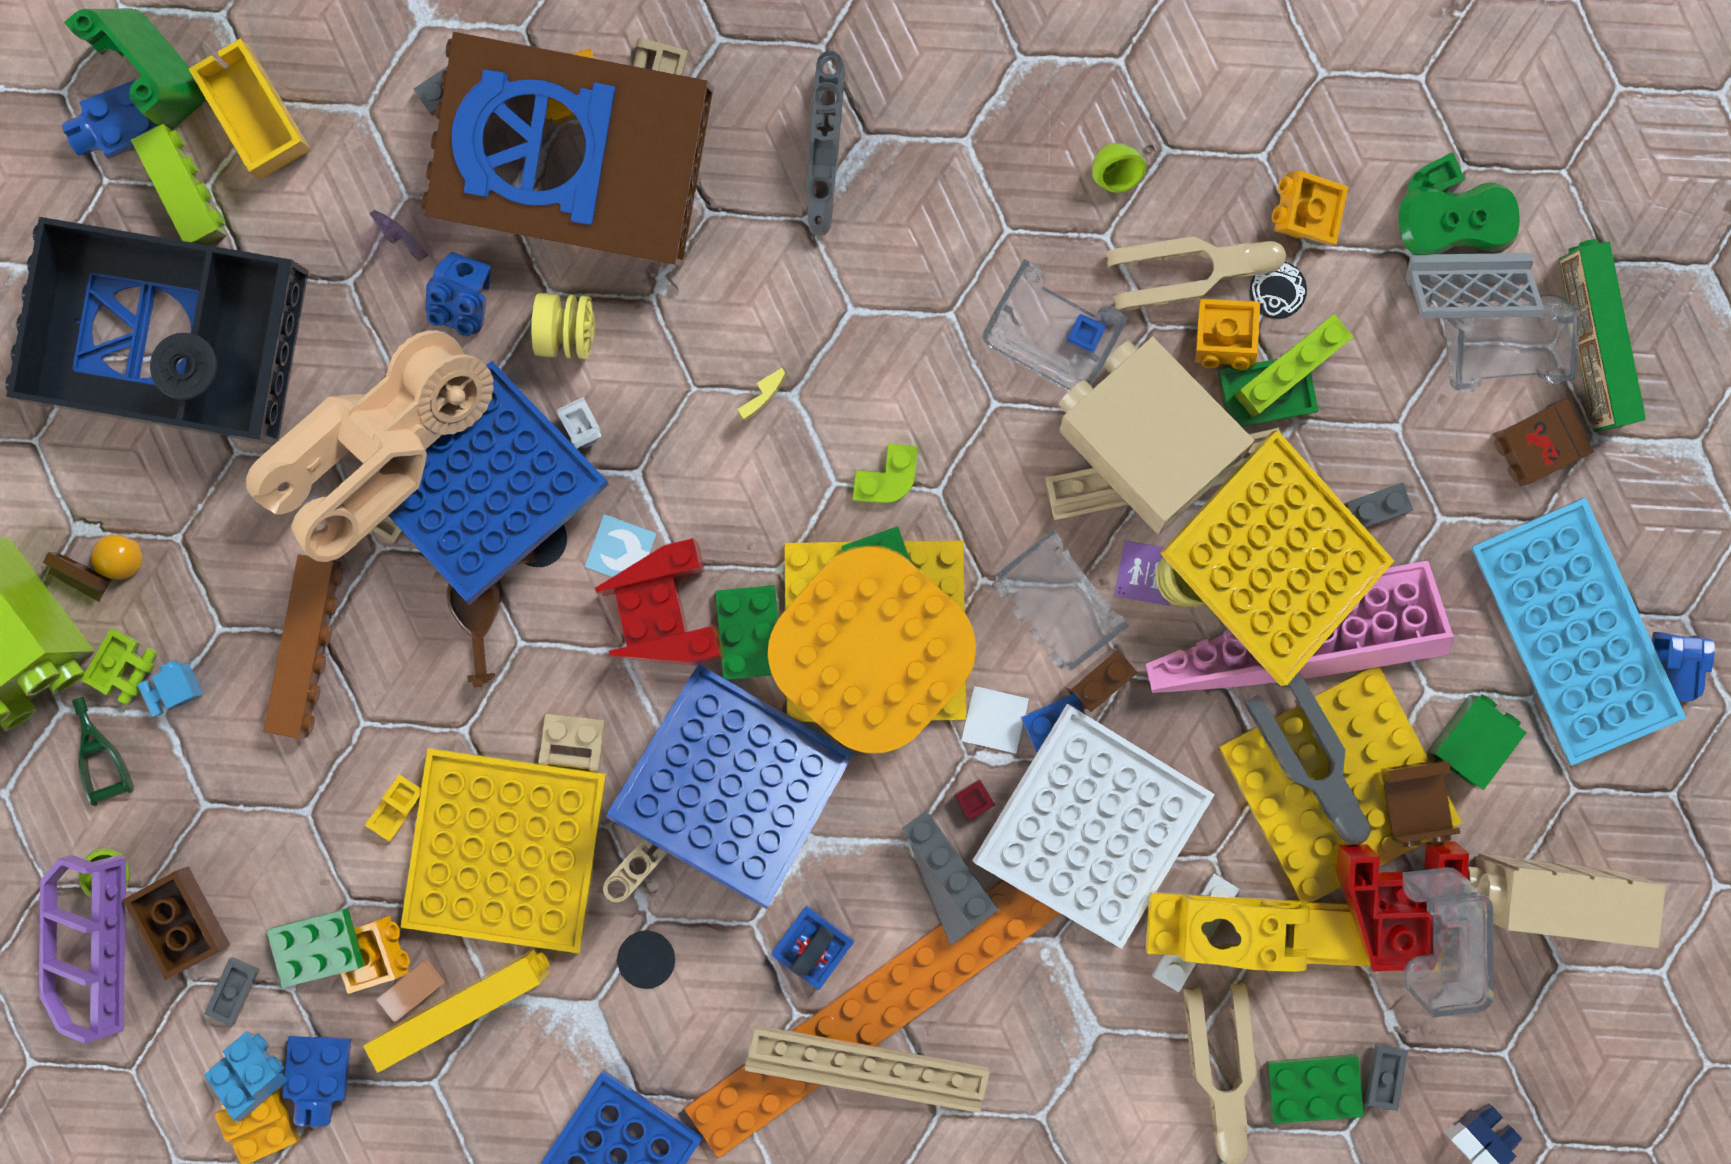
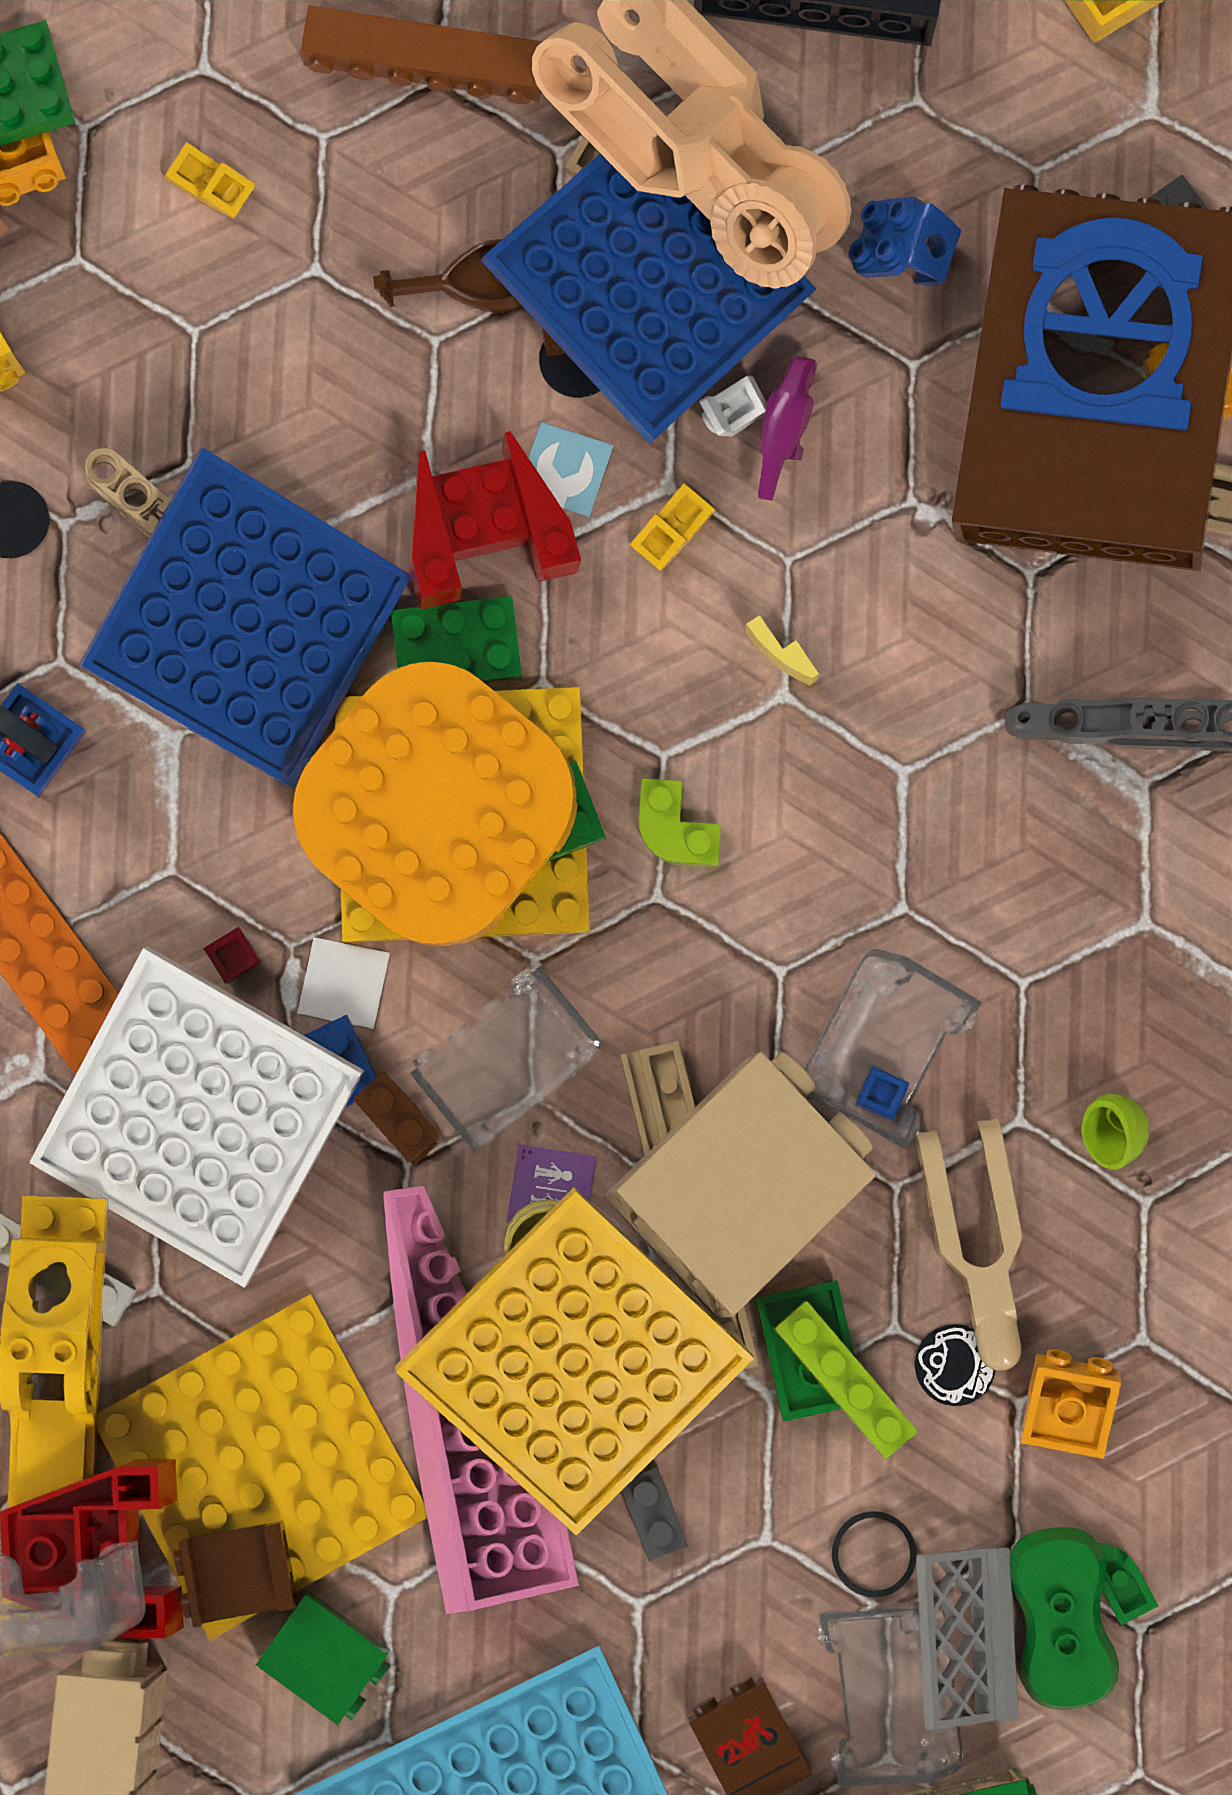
camera: 90 degrees right, 5 degrees down
clear purple slope [370,210,429,262] -> none
yellow plate [400,748,607,954] -> none
light yellow wheel [532,293,595,359] -> none
tan plate [538,713,606,773] -> none
dark grey wedge [902,811,999,946] -> none
light orange plate [1195,299,1260,370] -> none
dark grey piece [1245,673,1370,845] -> none
none -> yellow slope [630,483,716,571]
none -> magenta animal [758,356,817,501]
none -> black piece [832,1511,917,1597]

